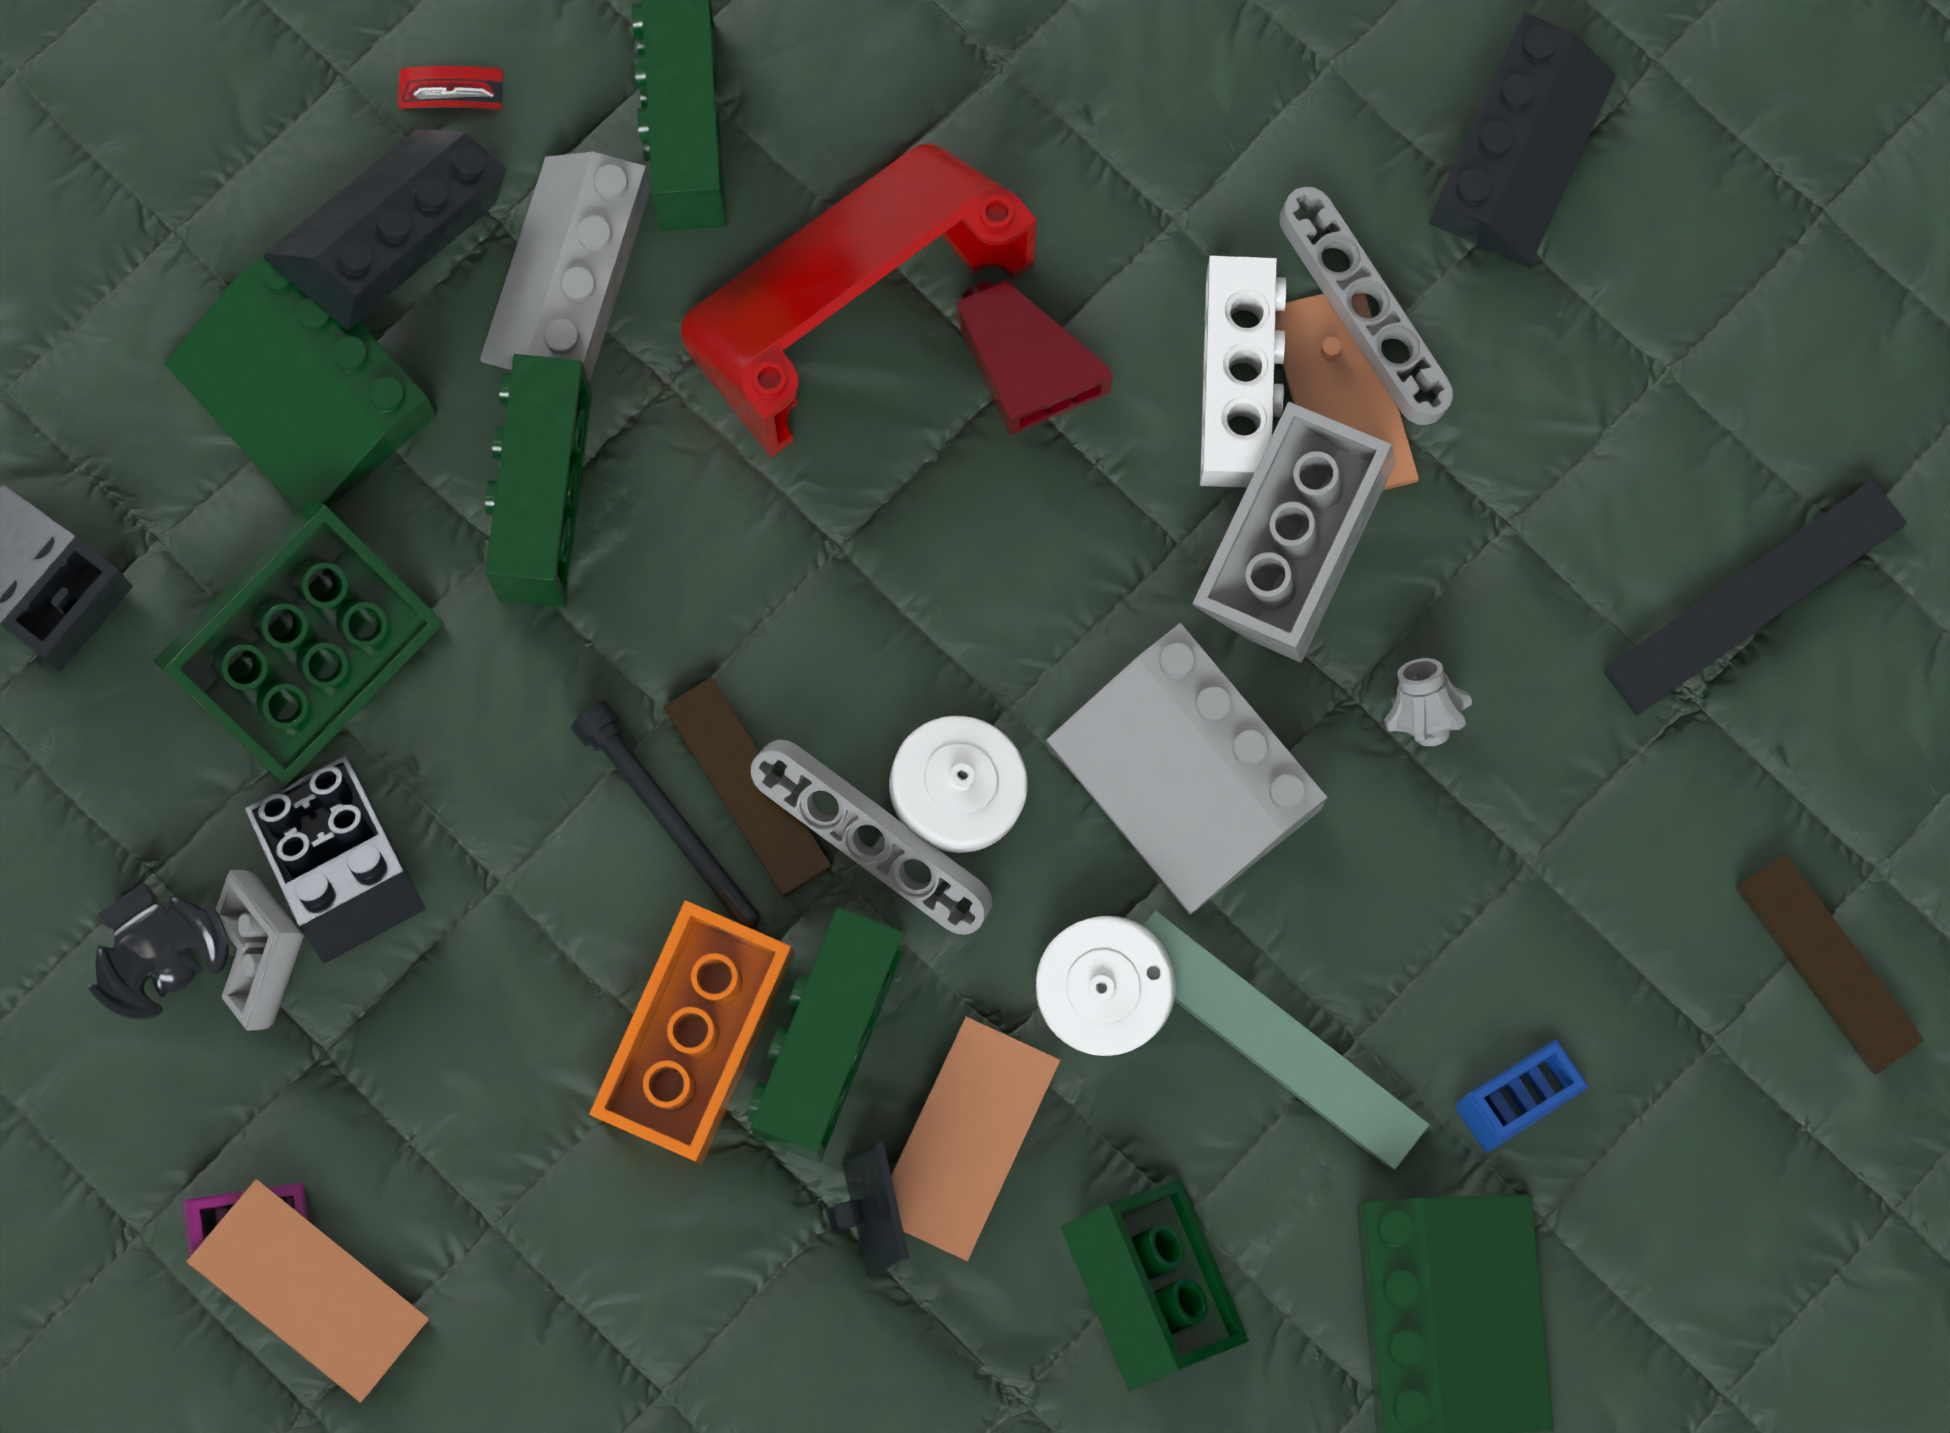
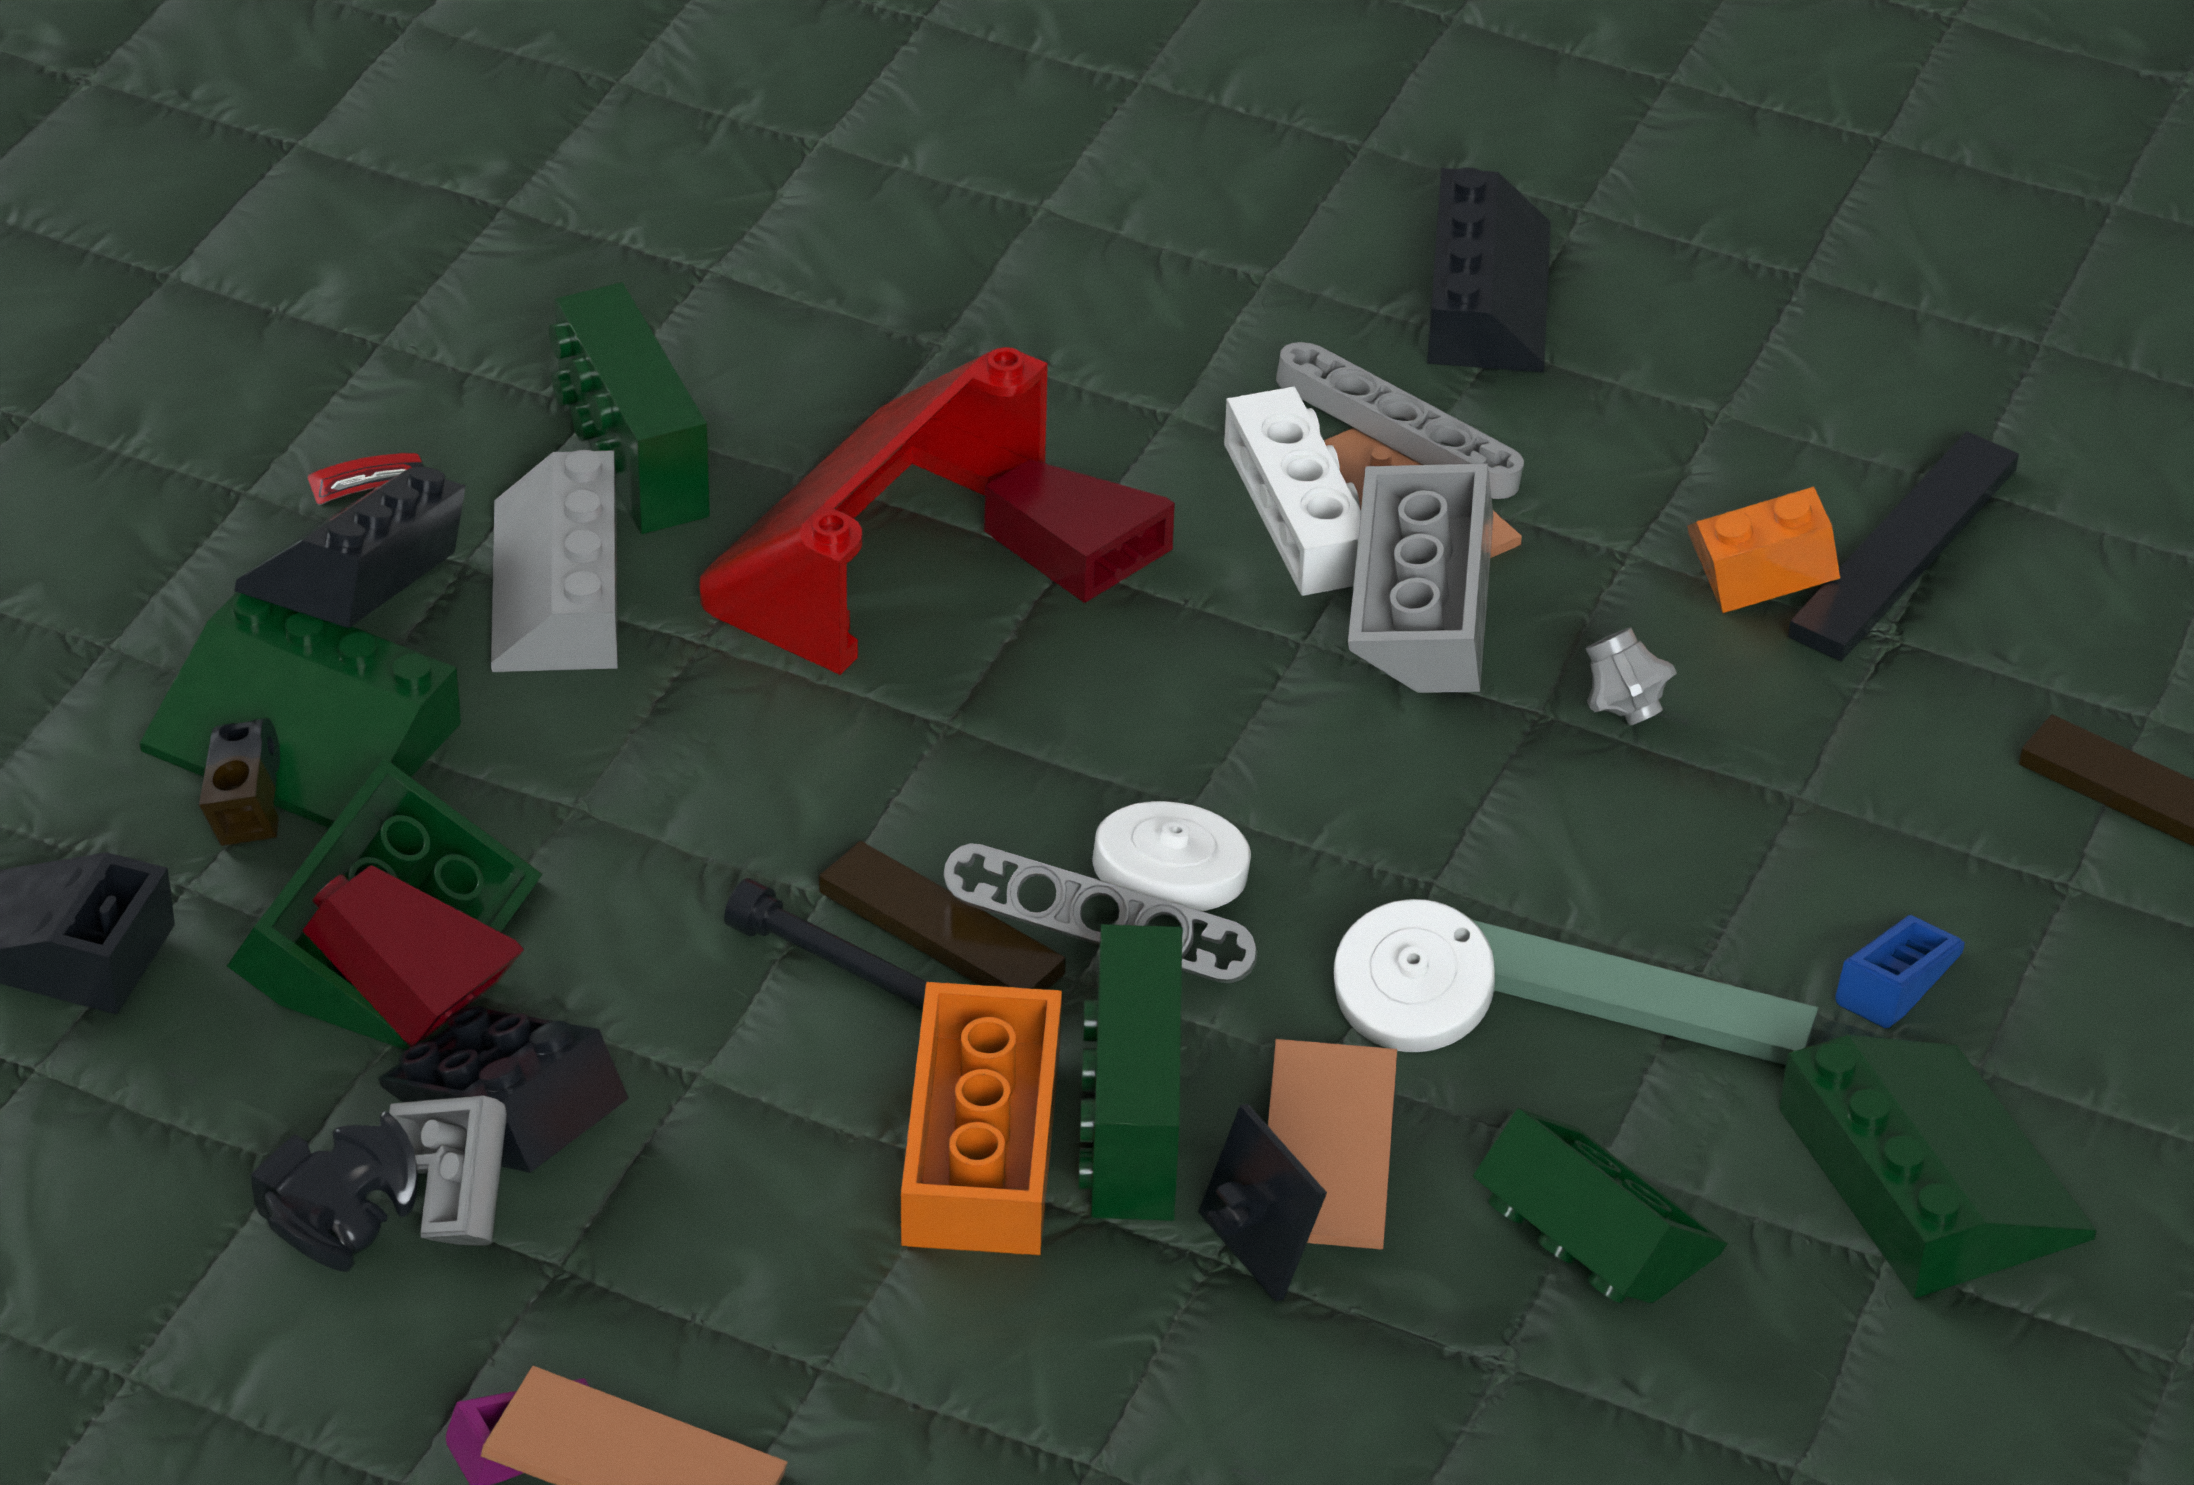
camera: 20 degrees left, 35 degrees down
dark green brick [485,354,592,608] -> none
light grey slope [1046,623,1327,915] -> none
none -> dark brown leg [199,718,280,846]
none -> dark red slope [302,865,524,1047]
none -> orange slope [1687,487,1840,613]

